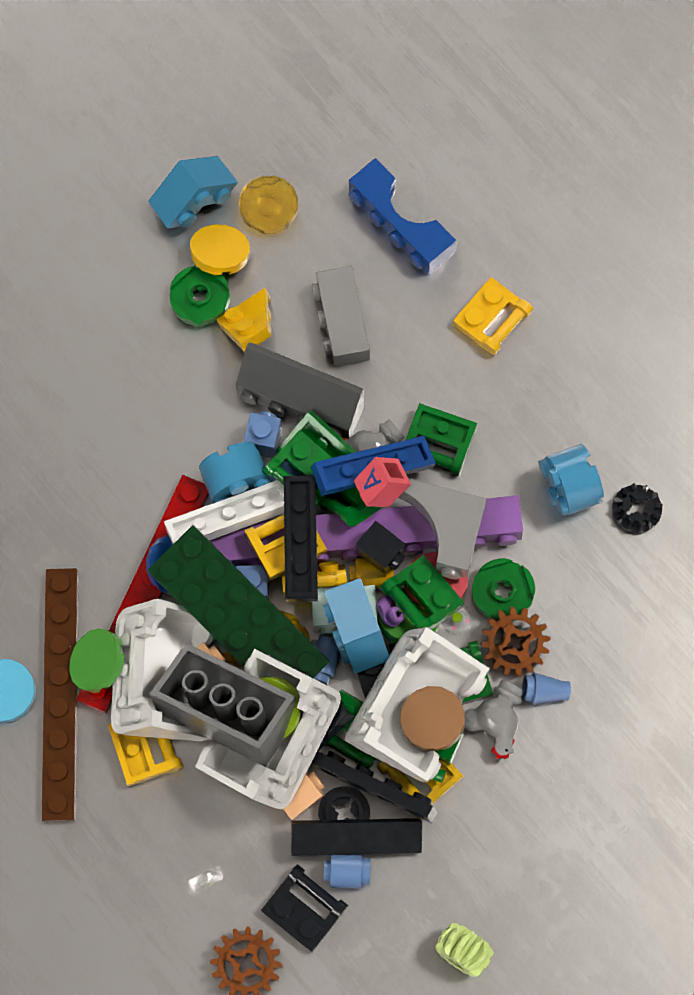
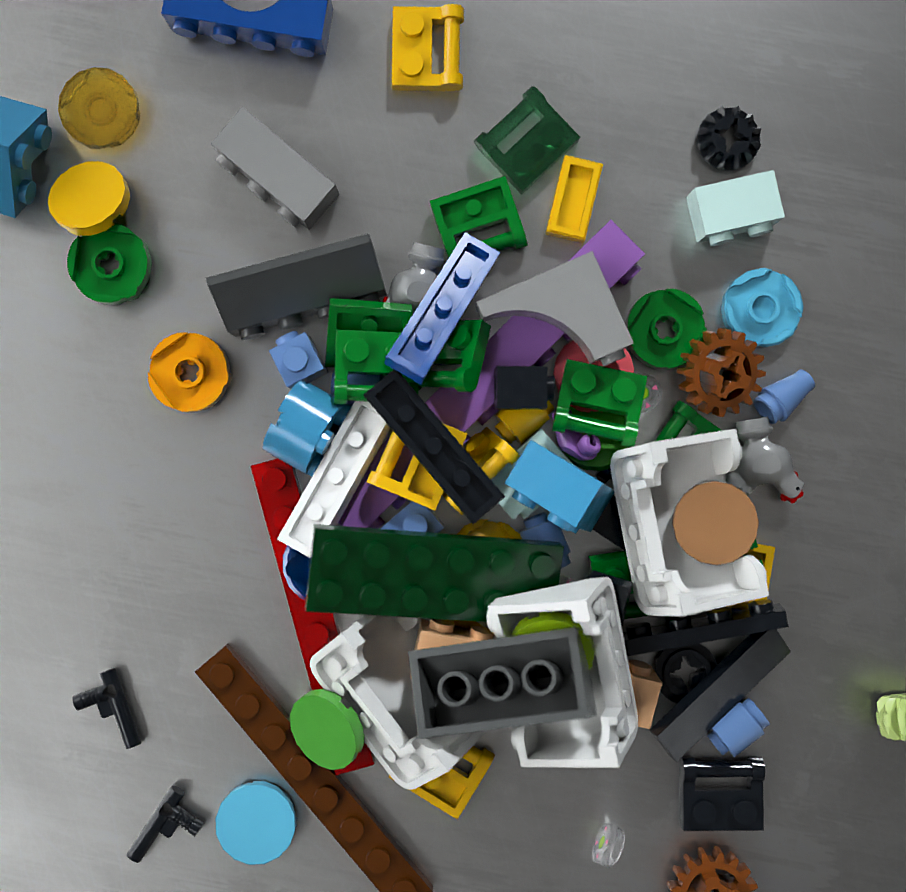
camera: 50 degrees left, 15 degrees up
yellow wing [216,288,271,352] -> none
coral brick [353,457,411,507] -> none
dark azure brick [538,444,604,516] -> none
none -> light orange plate [148,332,232,413]
none -> clear green plate [474,86,580,195]
none -> yellow tile [545,155,603,243]
none -> light aqua brick [686,170,785,246]
none -> medium azure tile [721,268,803,349]

